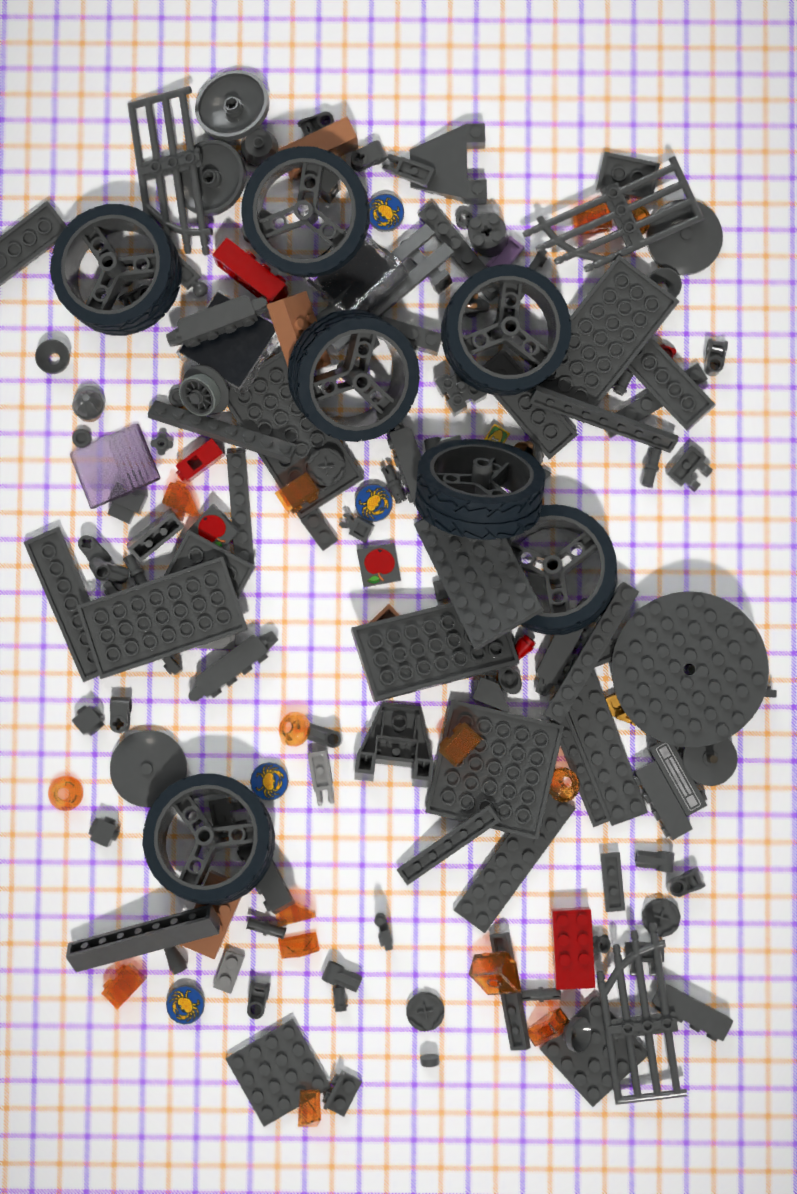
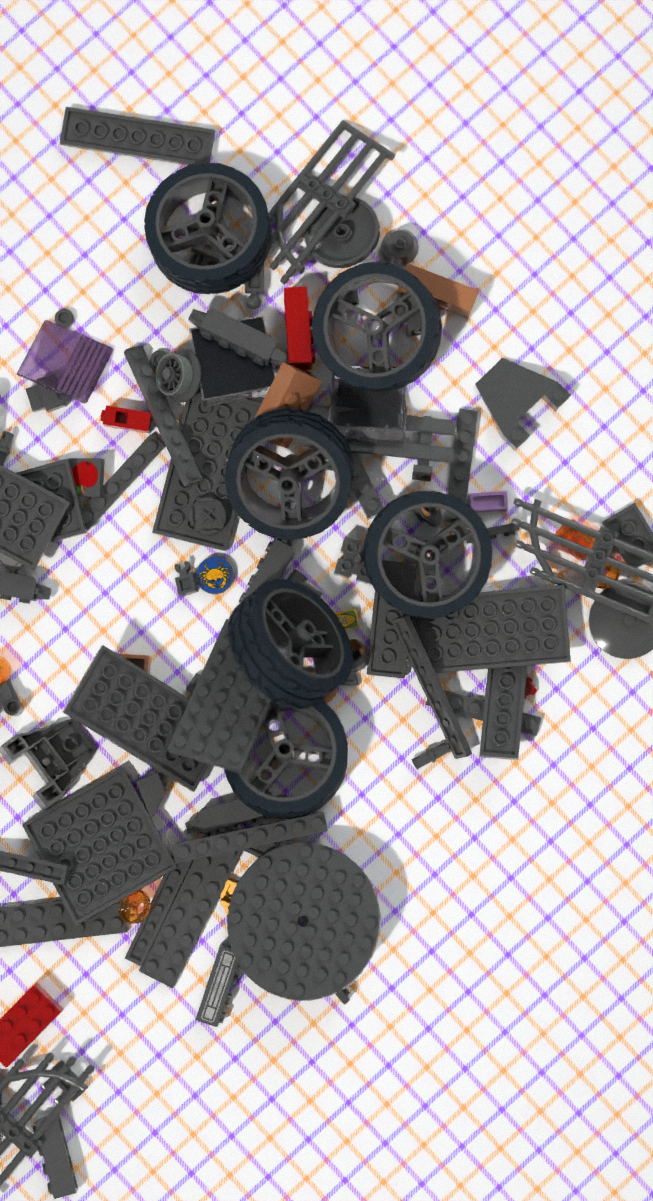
camera: 45 degrees right, 0 degrees up
dark grey piece [35,339,70,374] -> none
dark grey piece [72,386,105,422] -> none
dark grey brick [127,508,185,563] -> none
dark grey plate [150,433,173,456] -> none
clear orange slope [162,480,201,518] -> none
dark grey dish [195,70,270,141] -> none
clear orange brick [275,472,320,514] -> none
dark grey piece [297,111,335,137] -> none
dark grey plate [300,510,338,551] -> none
dark grey piece [351,140,388,172] -> none
tile [357,543,401,588] -> none
tile [369,194,404,232] -> none
dark grey pin [381,464,407,504] -> none
dark grey hinge [382,154,436,188] -> none
clear orange brick [438,722,483,767] -> none
dark grey bush [456,210,473,229] -> none
dark grey brick [468,213,509,257] -> none
dark grey piece [498,667,522,694] -> none
red cone [514,634,536,660] -> none
dark grey plate [593,934,611,955] -> none
dark grey plate [600,852,625,912] -> none
dark grey pin [613,371,634,396] -> none
dark grey brick [633,760,693,840] -> none
dark grey piece [635,850,675,873] -> none
dark grey tile [641,898,681,937] -> none
dark grey piece [649,267,682,298] -> none
dark grey piece [666,867,706,897] -> none
dark grey plate [667,445,713,492] -> none
dark grey piece [683,739,738,786] -> none
dark grey piece [704,338,728,376] -> none

